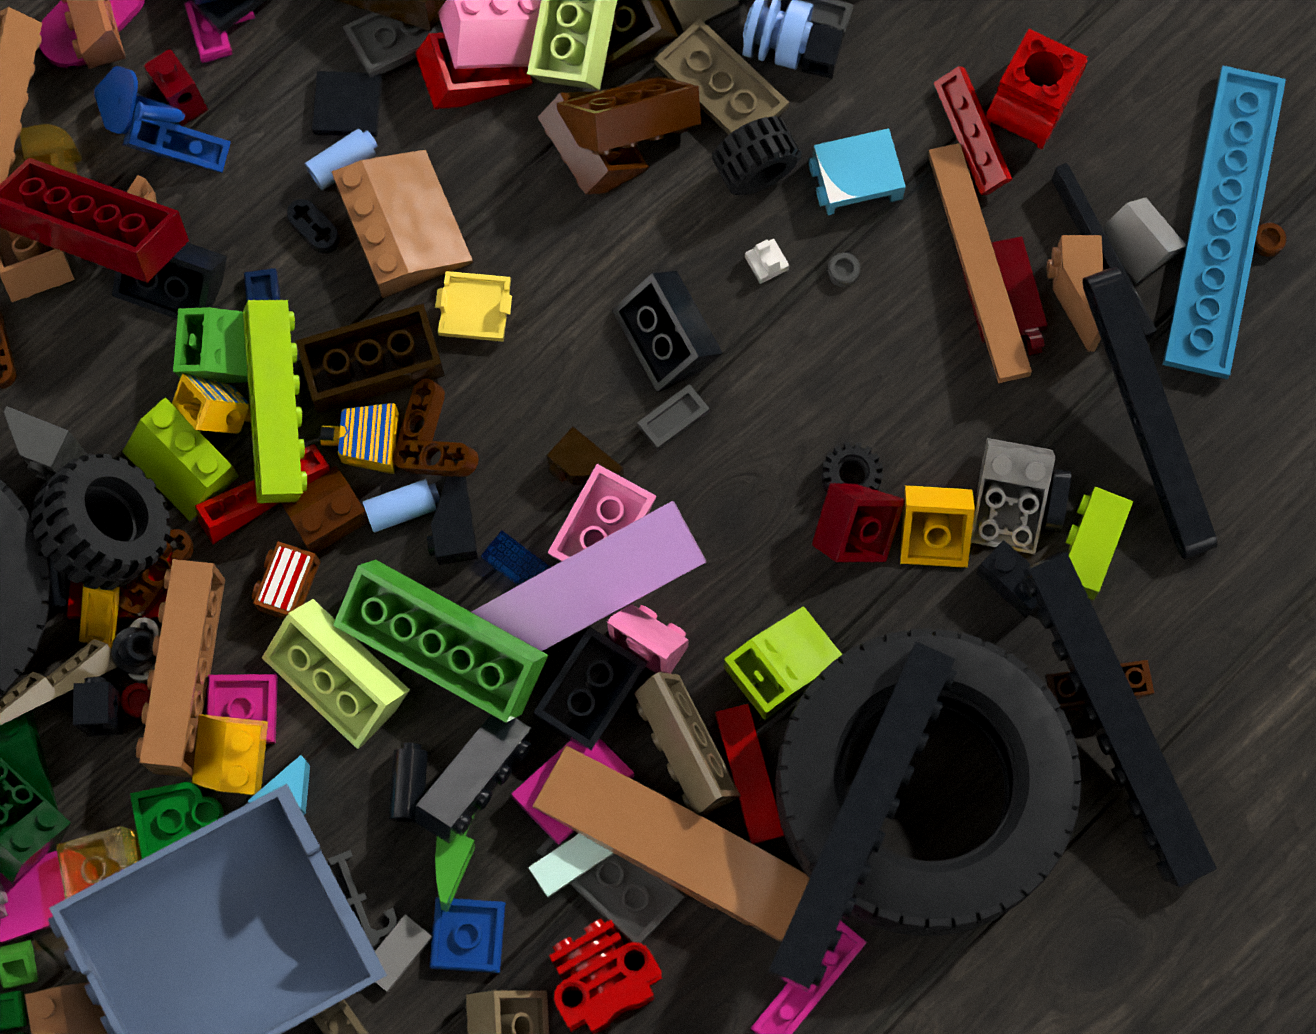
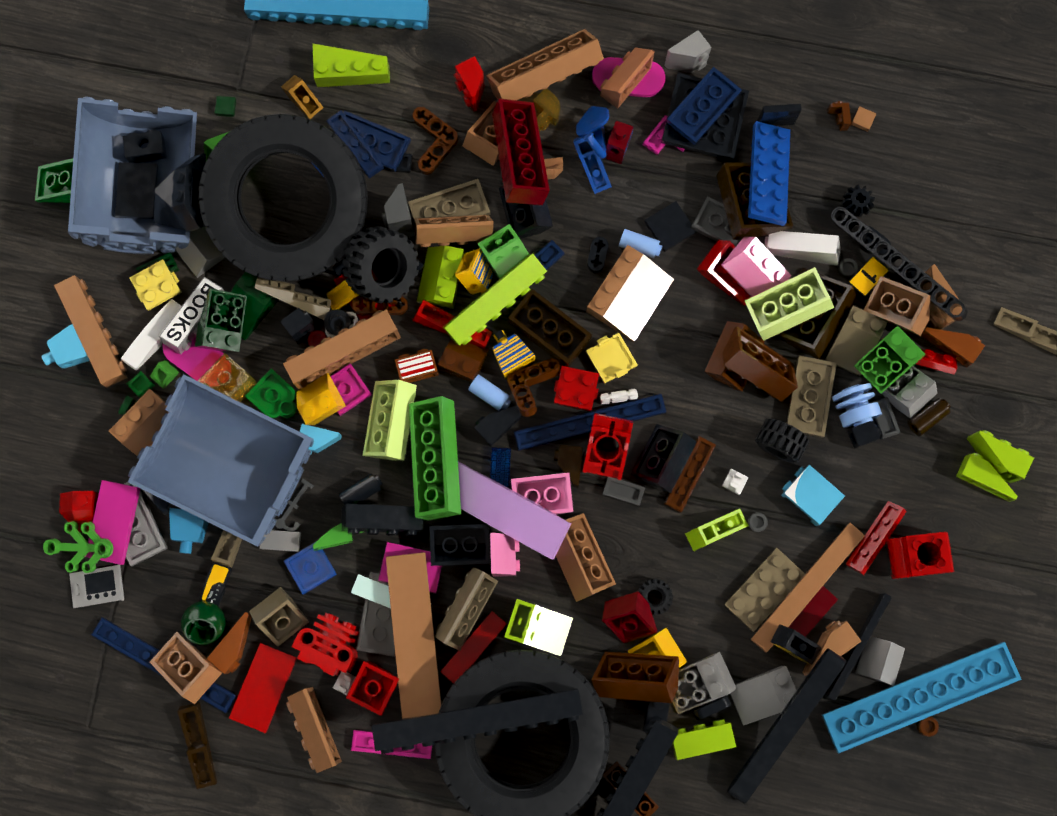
camera: 55 degrees right, 5 degrees up
none -> white tile [333,671,356,695]
none -> red slope [346,661,399,716]
none -> dark tan plate [408,179,491,219]
none -> medium nougat slope [414,215,493,247]
none -> dark blue tile [514,394,666,451]
none -> red piece [554,366,599,411]
none -> medium nougat slope [556,513,616,602]
none -> red piece [582,413,633,480]
none -> reddish brown slope [591,652,679,703]
none -> white axle [600,389,638,404]
none -> reddish brown tile [664,436,716,513]
none -> lime slope [685,509,748,551]
none -> dark tan plate [724,548,805,632]
none -> light grey slope [730,666,797,725]
none -> black brick [770,624,821,665]

